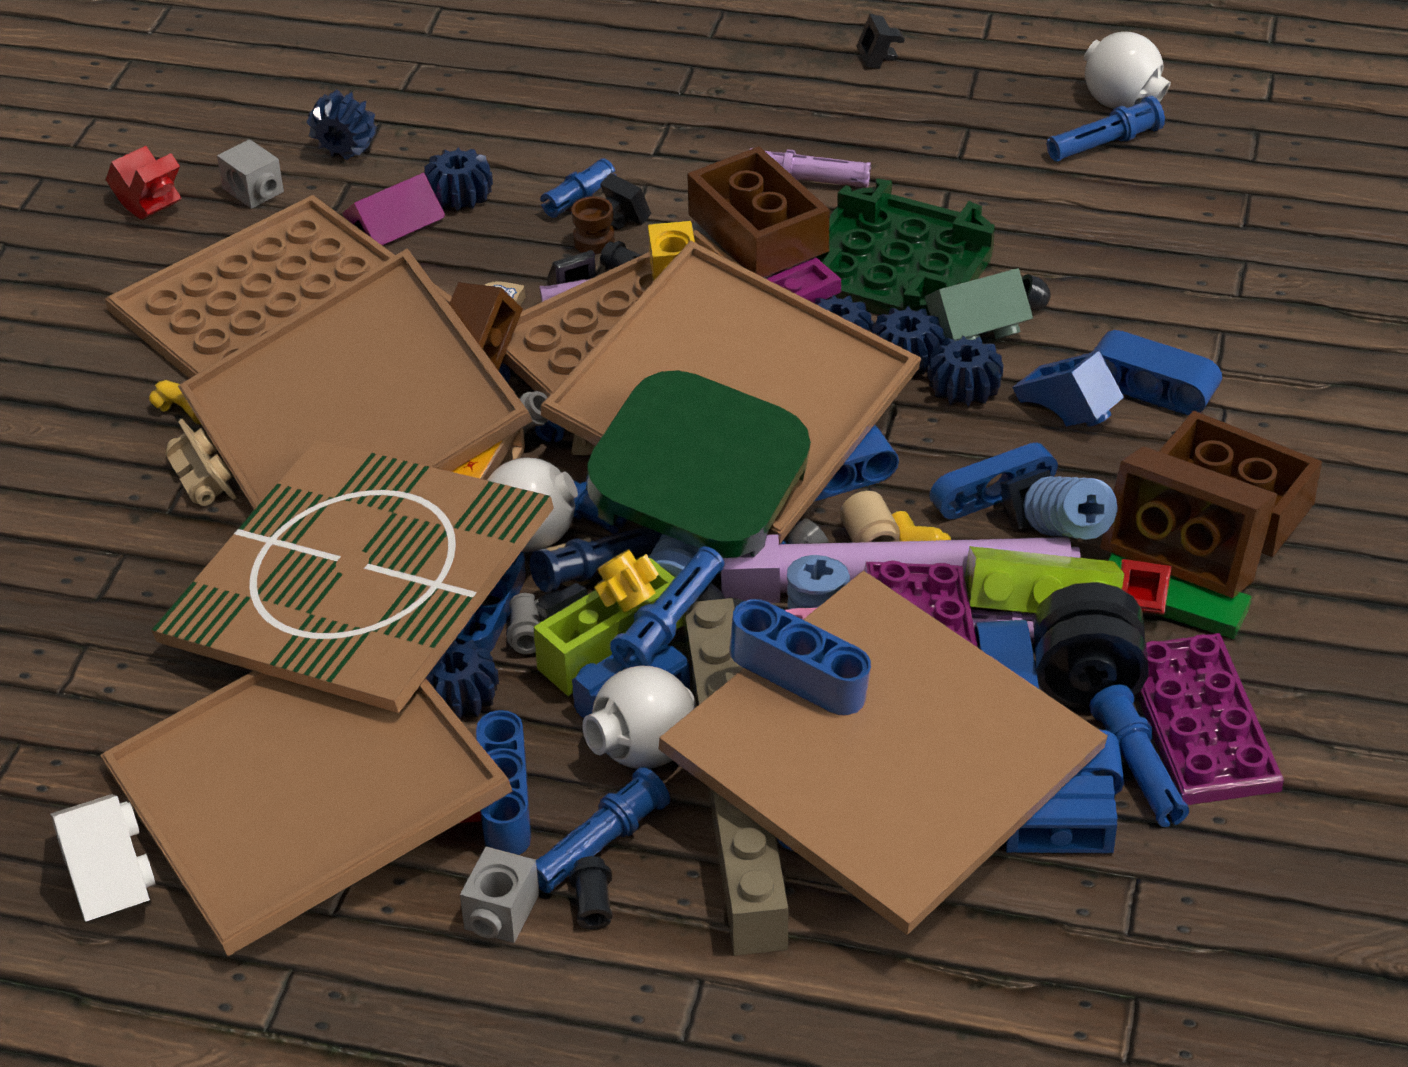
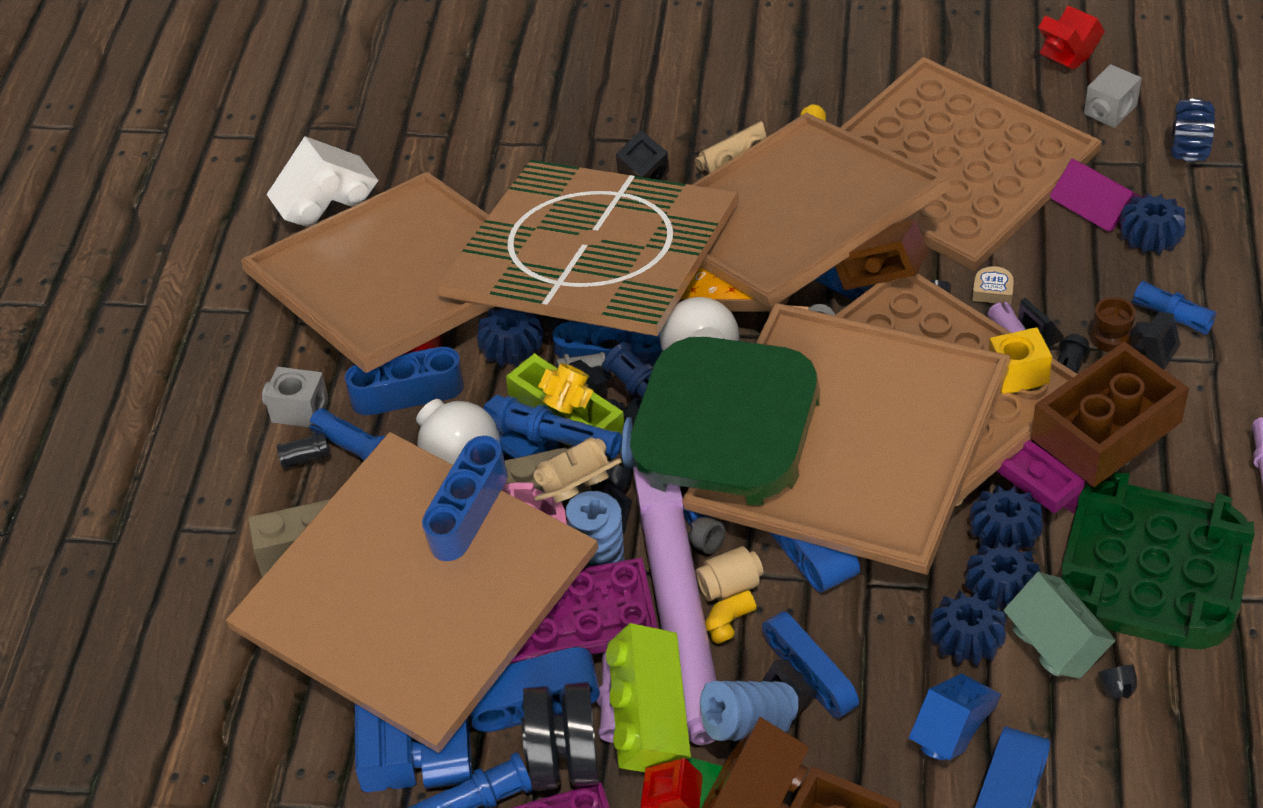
camera: 85 degrees right, 5 degrees up
none -> tan hinge [534,437,621,503]
none -> black brick [616,130,669,180]

